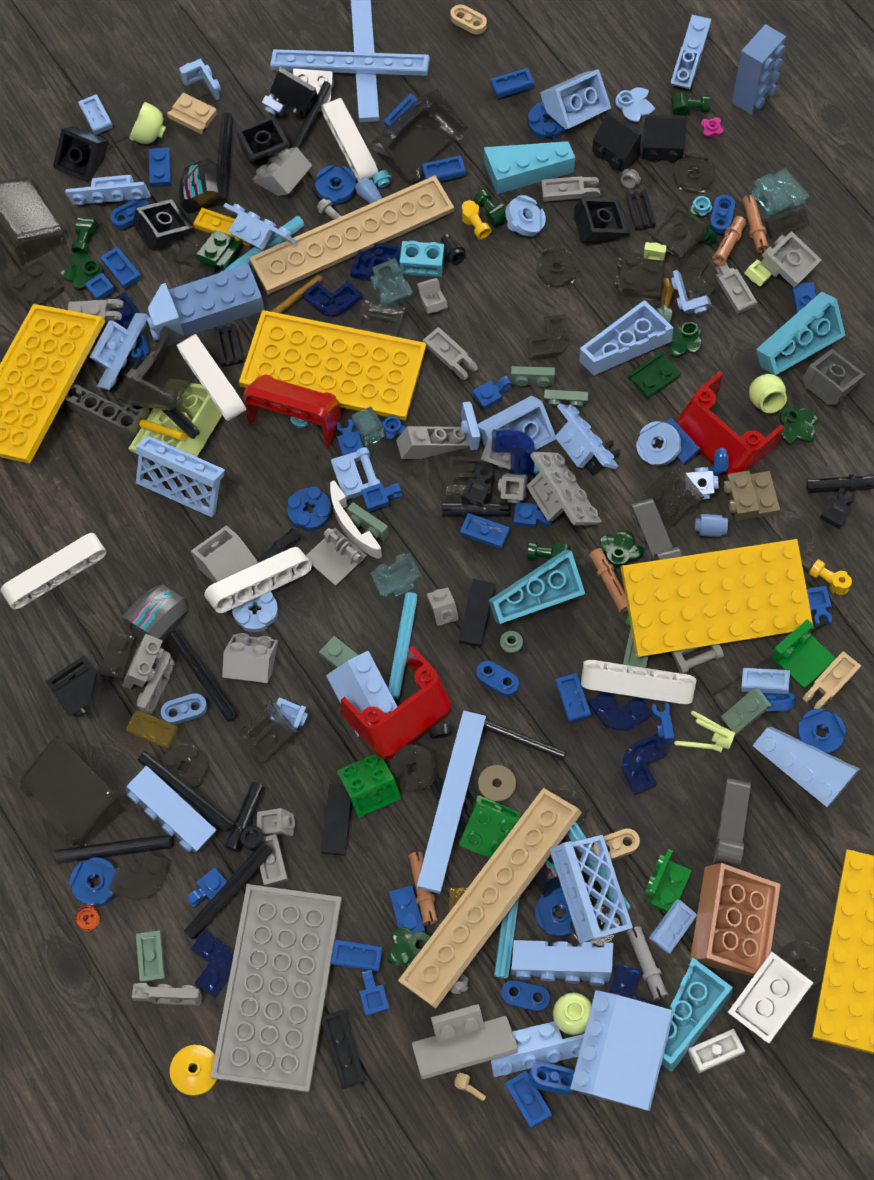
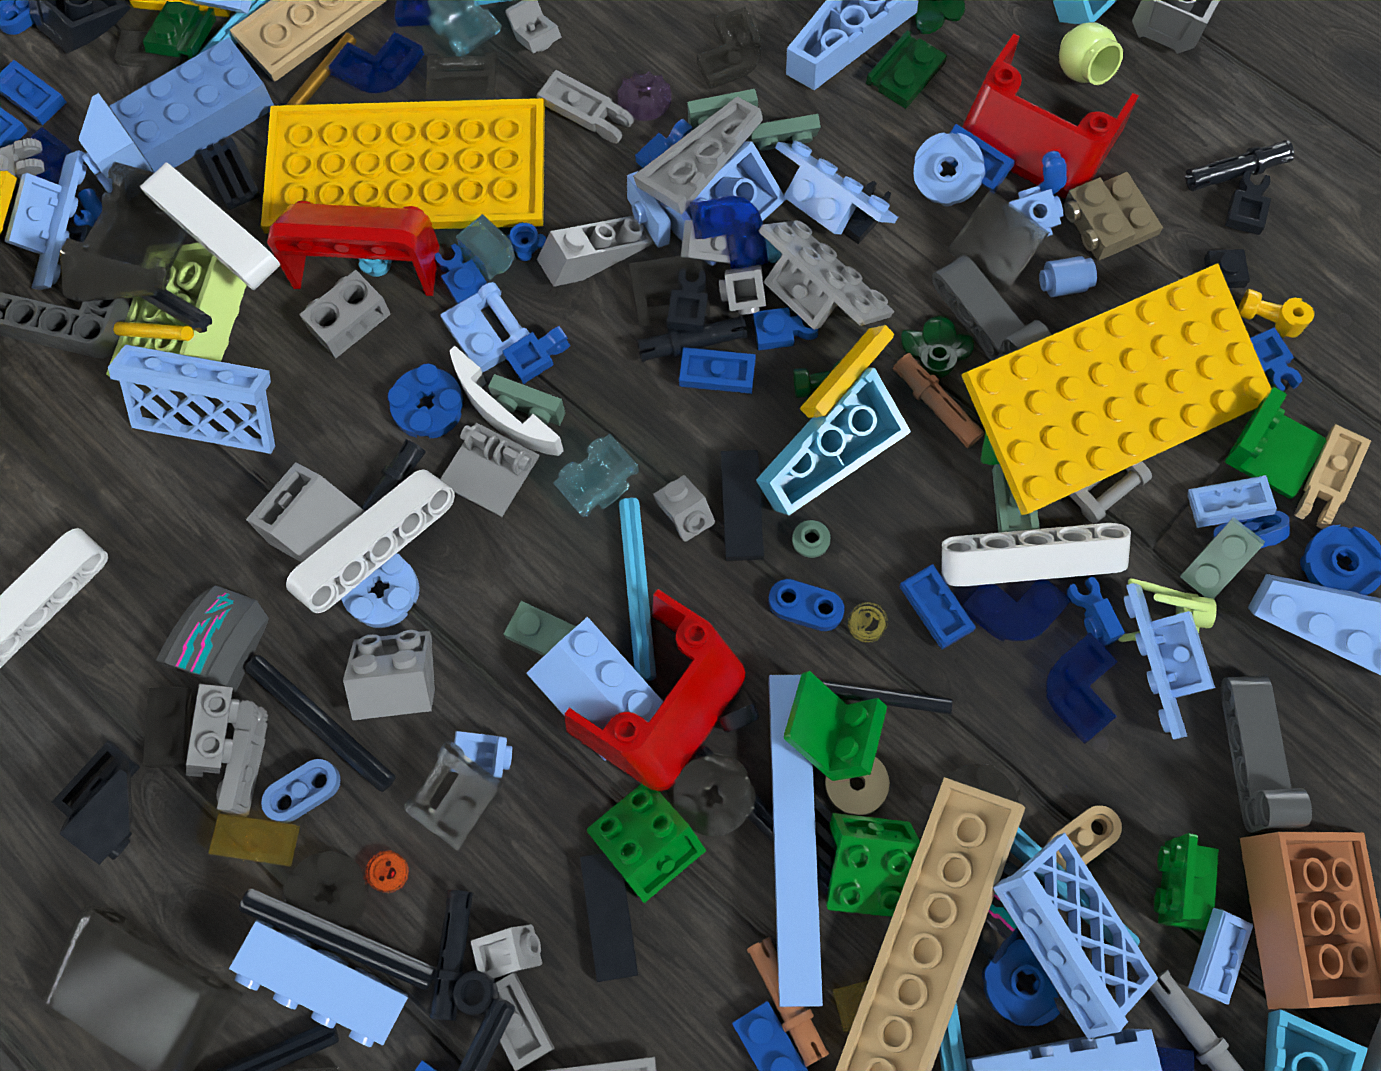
camera: 15 degrees left, 5 degrees up
dark green plate [780,406,819,445] -> none
none -> light grey brick [299,270,391,359]
none -> clear red tile [366,851,409,893]
none -> clear purple gear [618,70,672,121]
none -> light grey wing [633,97,763,215]
none -> green bracket [784,671,887,781]
none -> yellow tile [800,325,894,418]
none -> clear smoke tile [848,602,888,643]
none -> light blue bracket [1124,583,1215,739]
none -> black plate [1204,249,1250,288]

